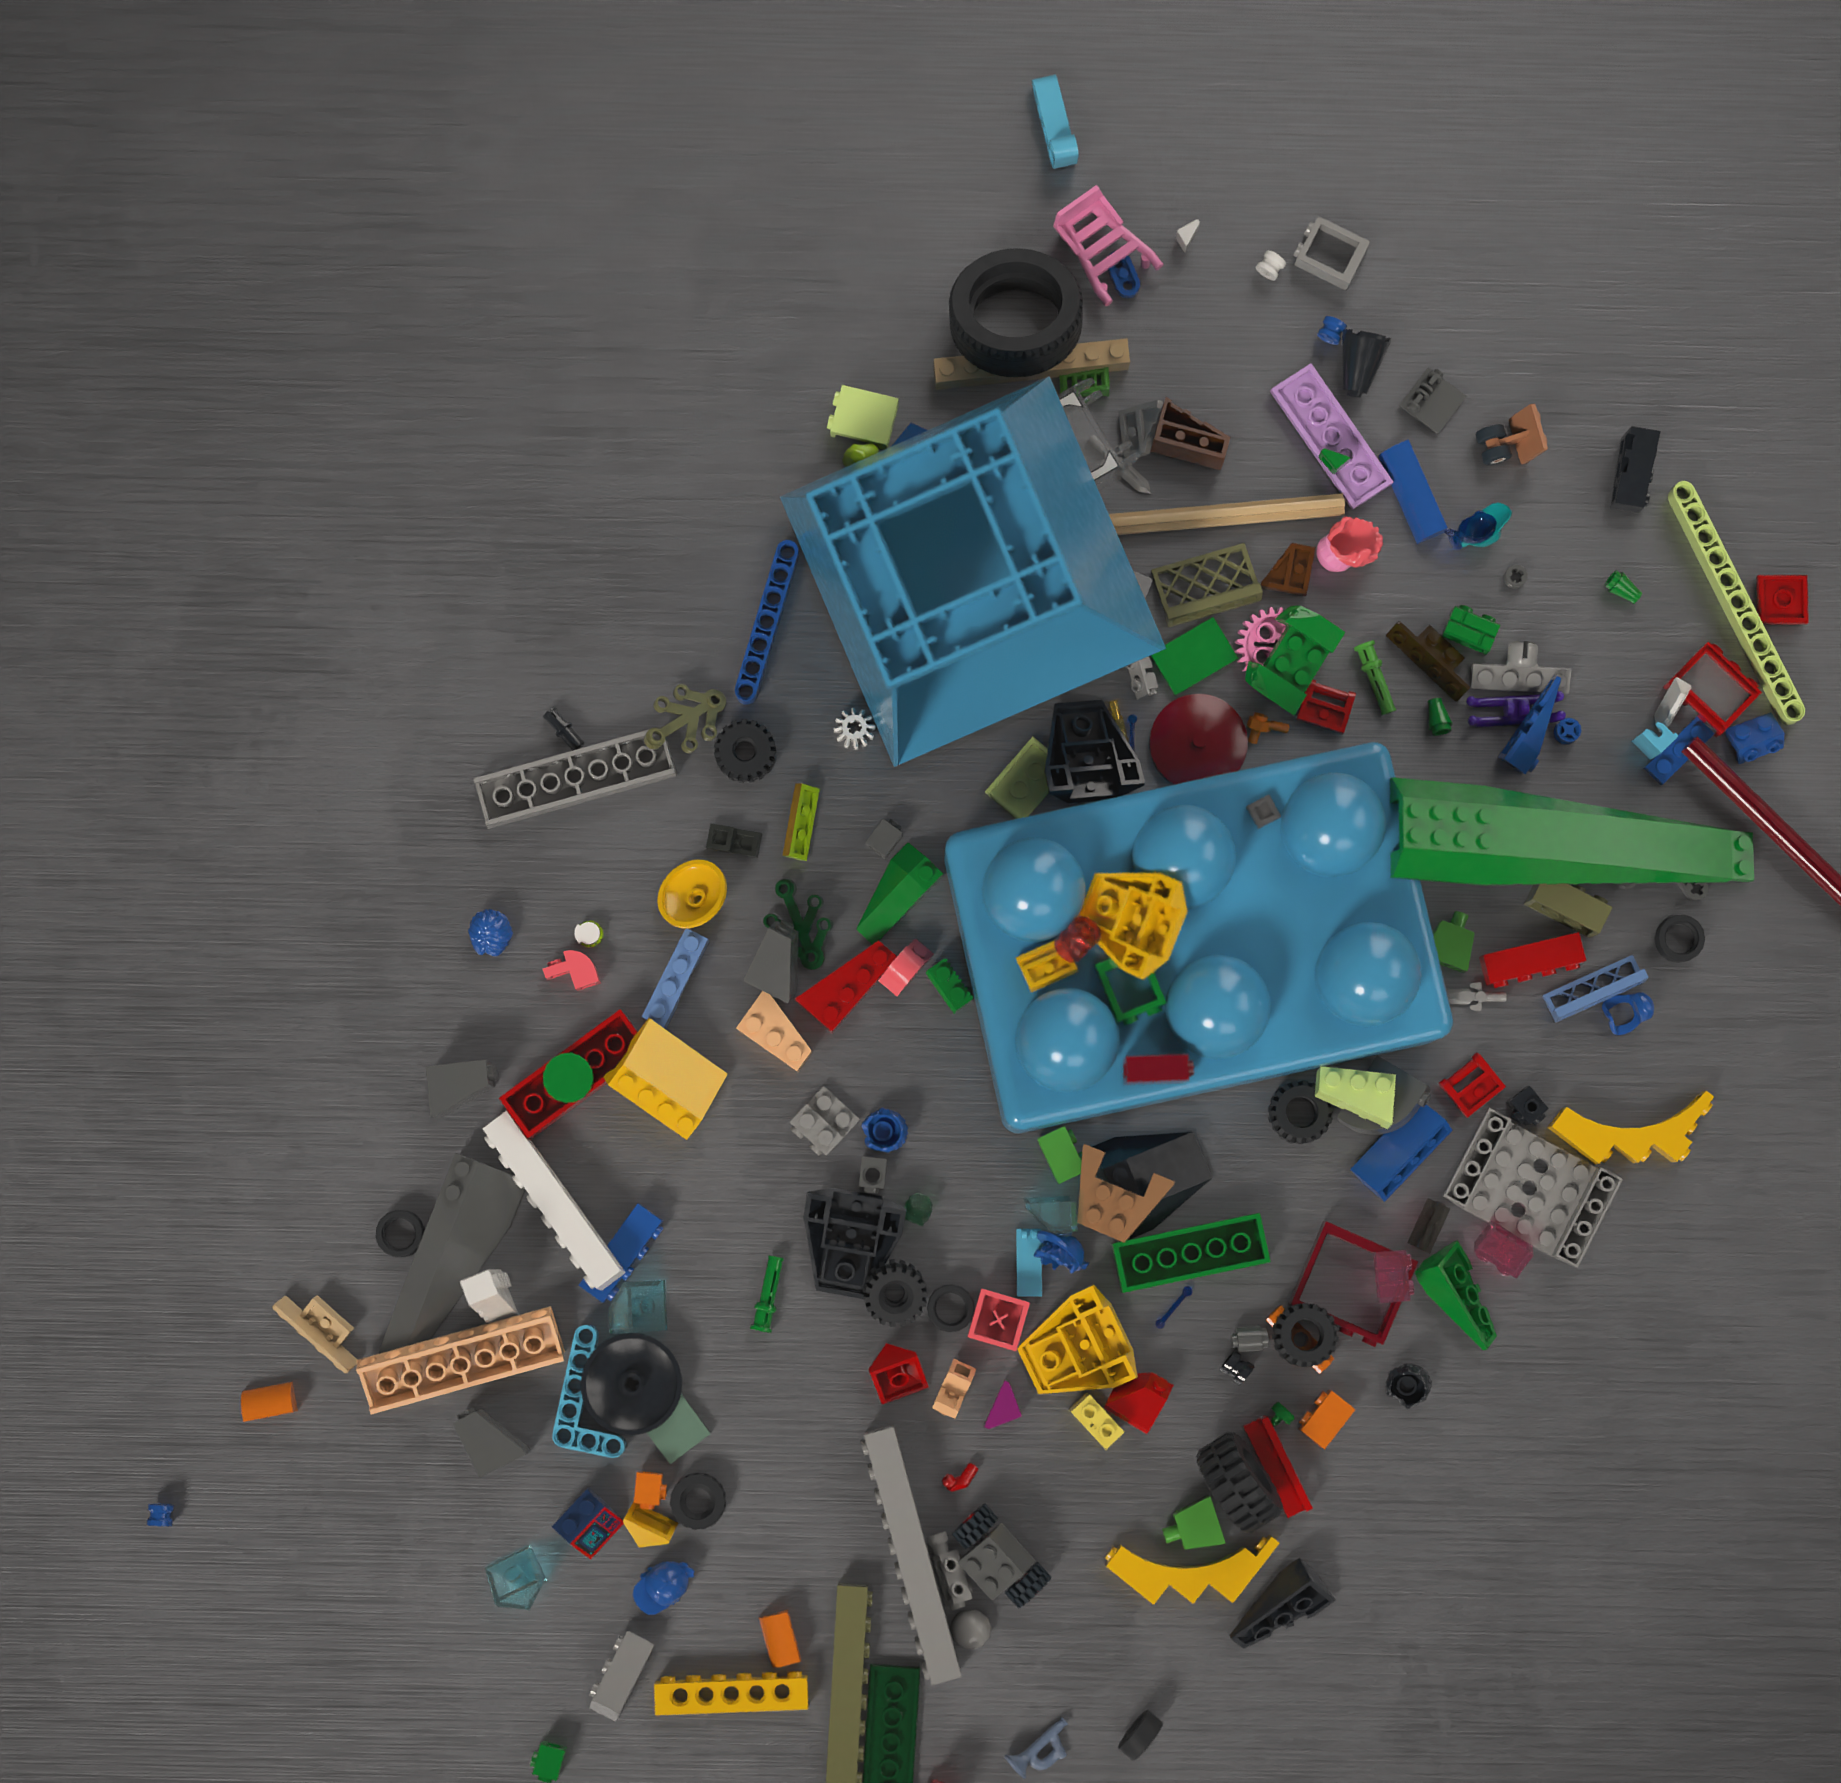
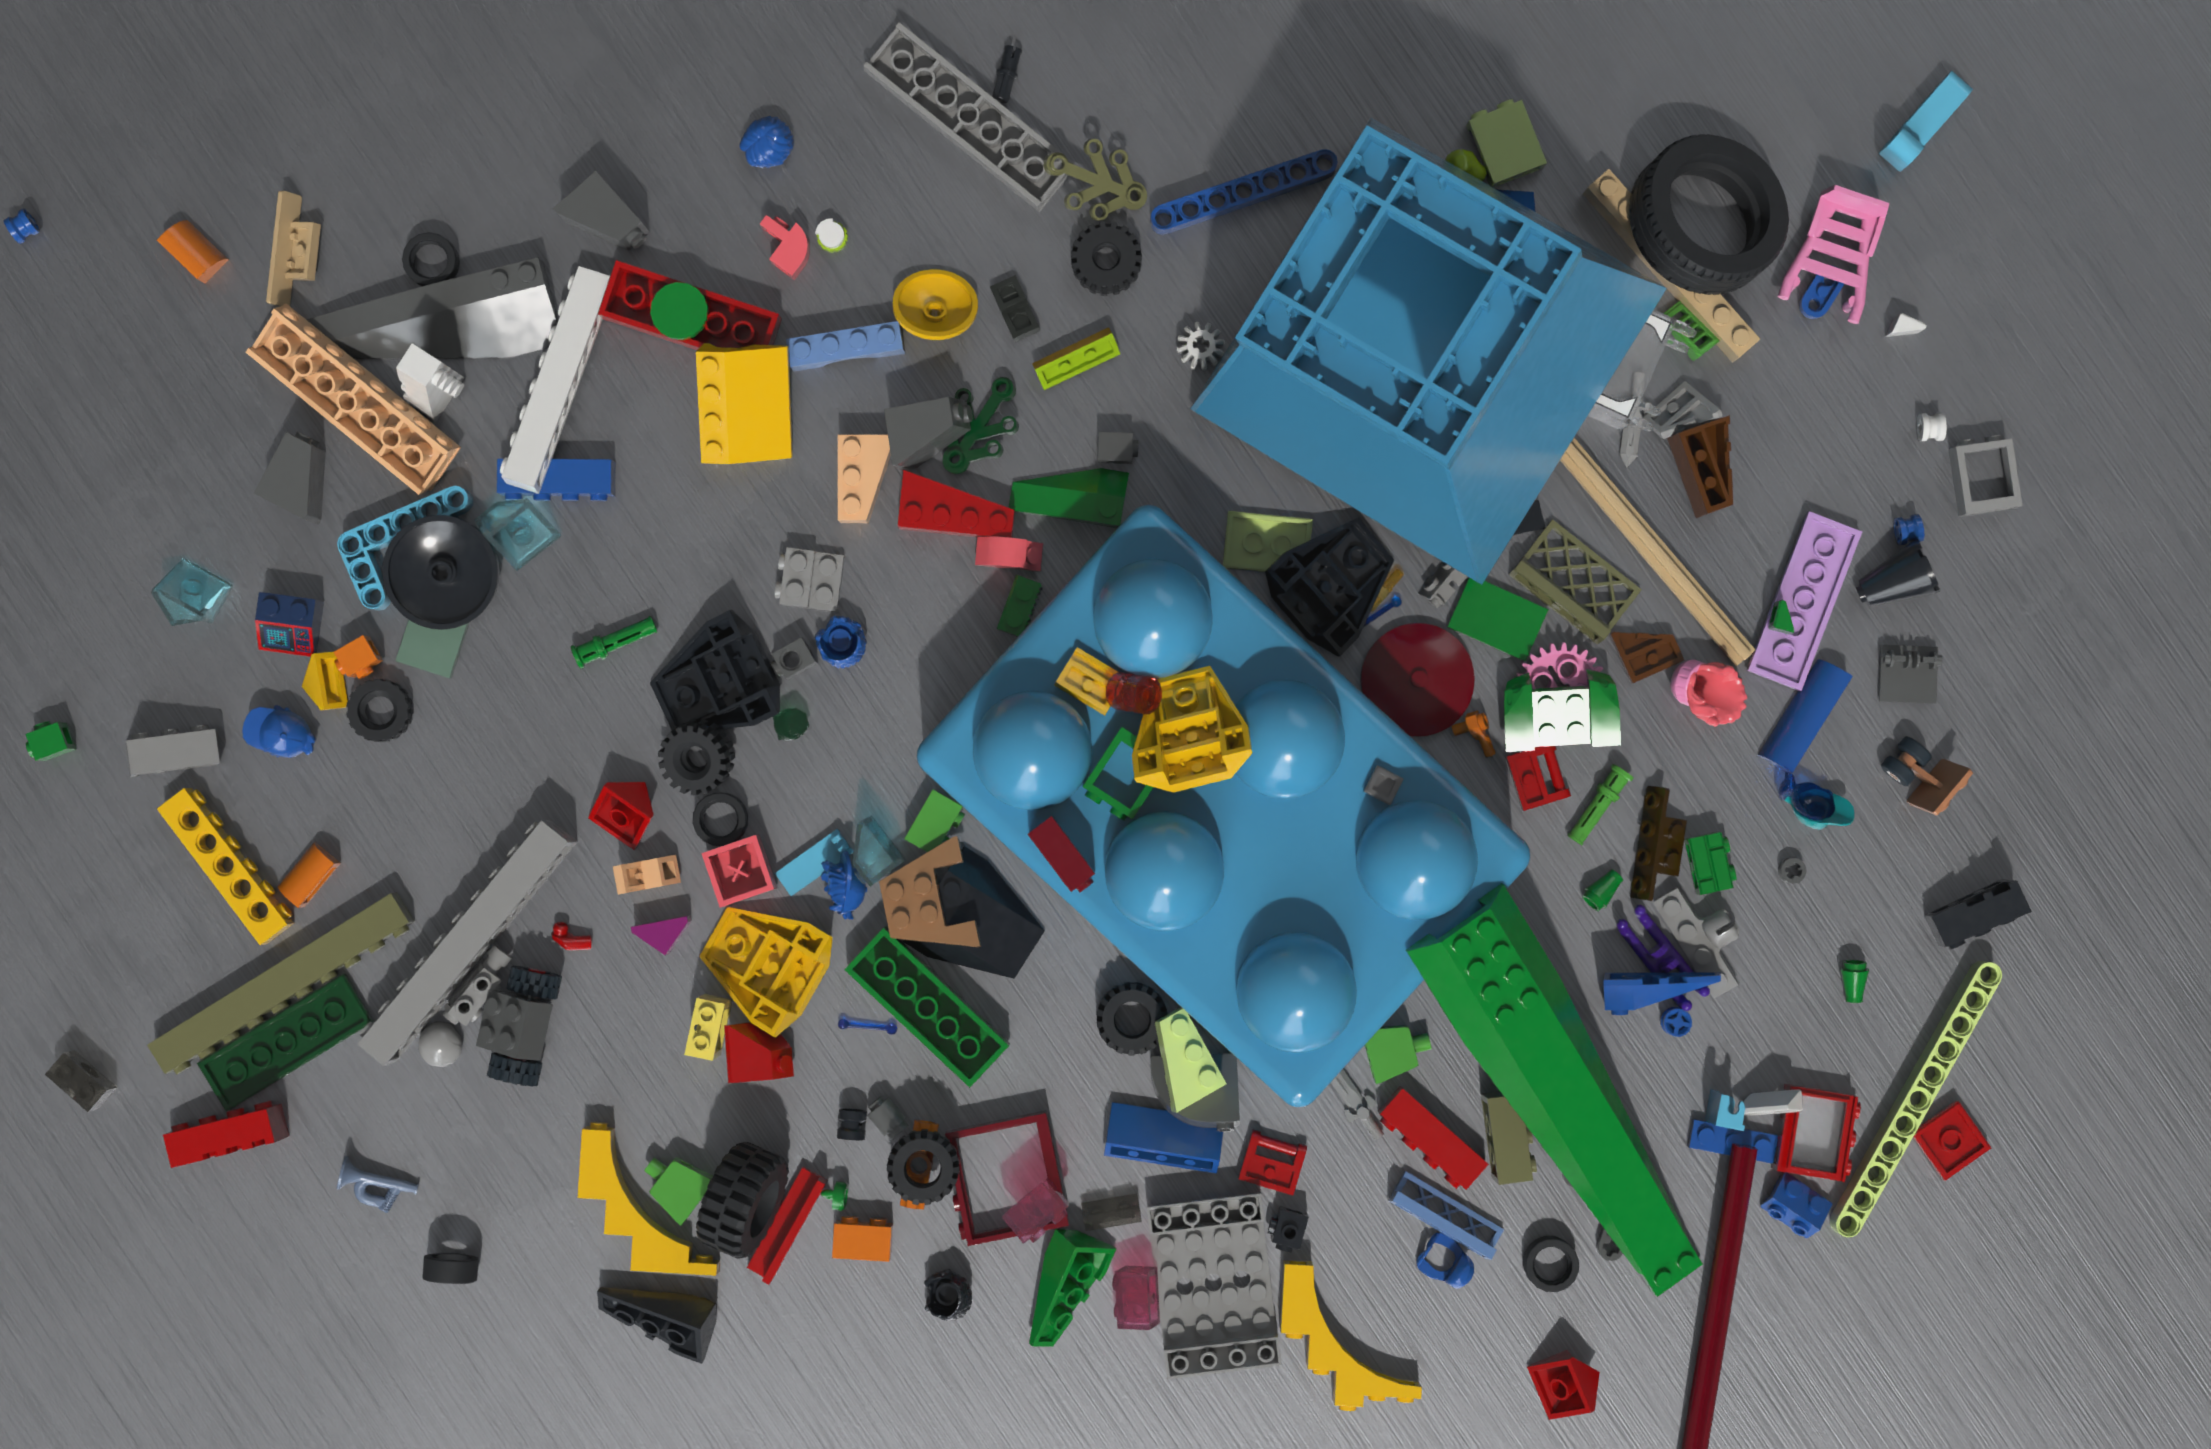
camera: 55 degrees right, 5 degrees up
none -> red slope [1527,1350,1600,1420]

